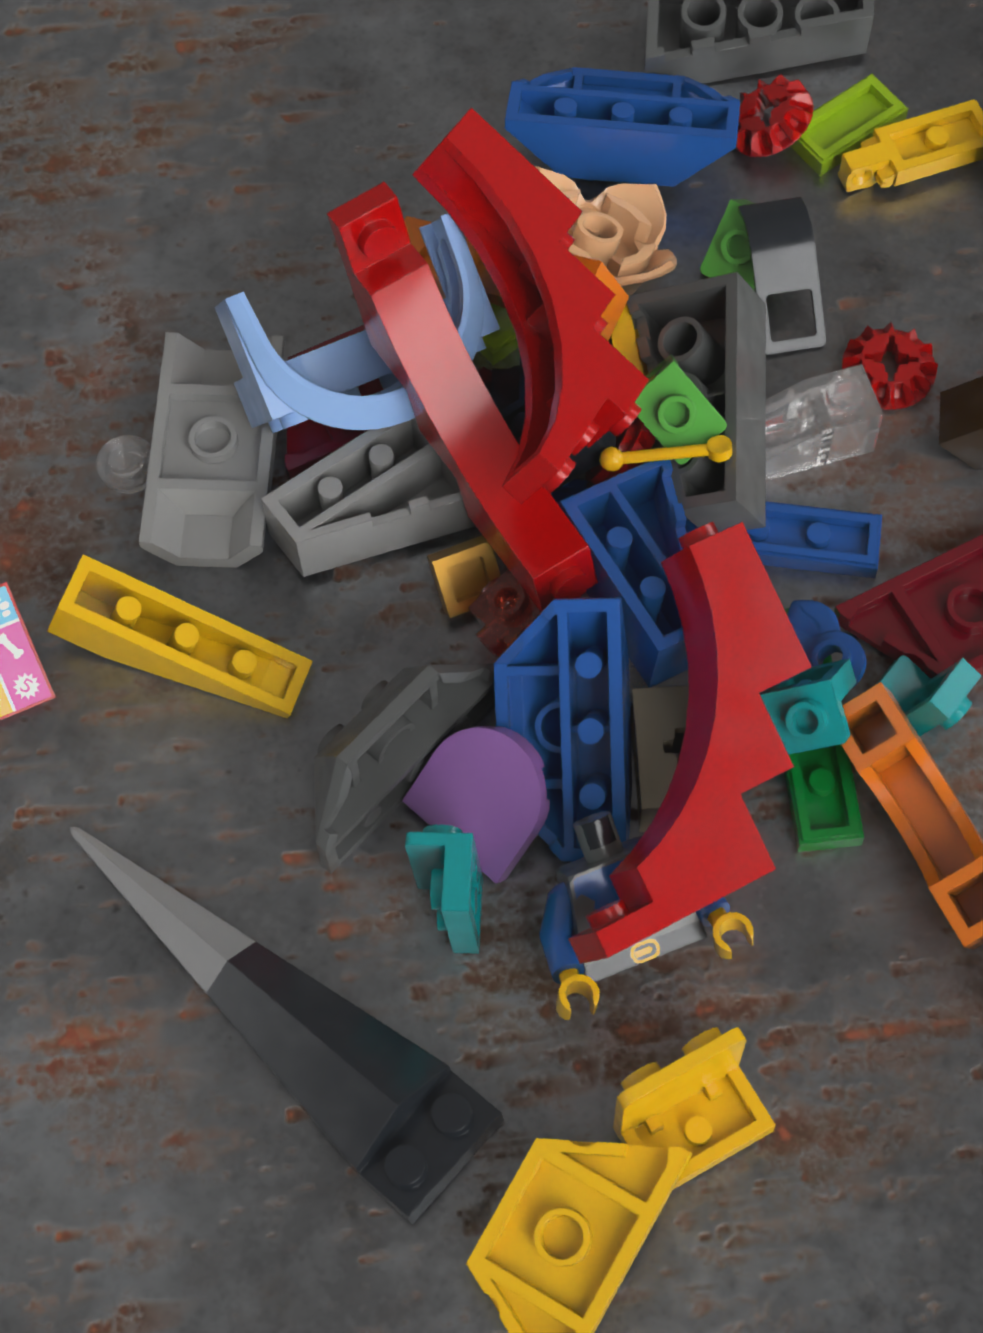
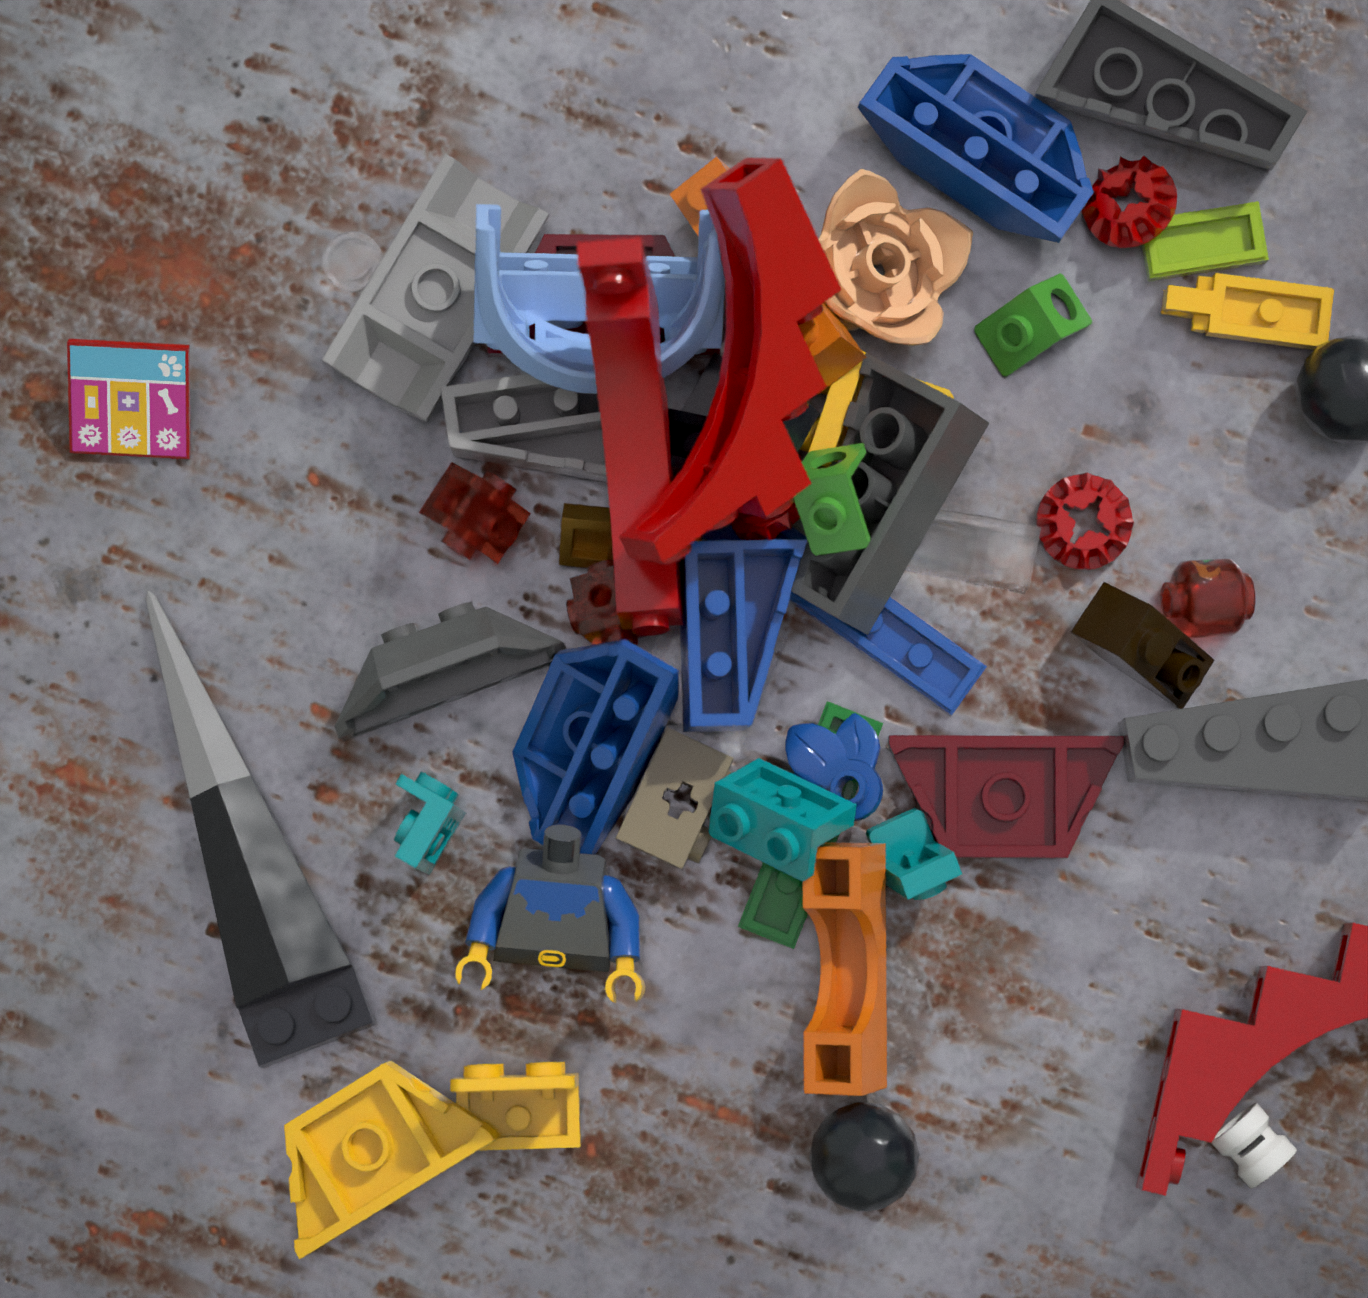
camera: 30 degrees right, 20 degrees up
yellow slope [47,554,313,718] -> none
medium lavender tile [402,726,550,884] -> none
red arch [568,521,812,964] -> none
yellow hinge [599,435,733,472] -> none
piece [738,197,826,355] -> none
none -> clear red brick [418,462,531,564]

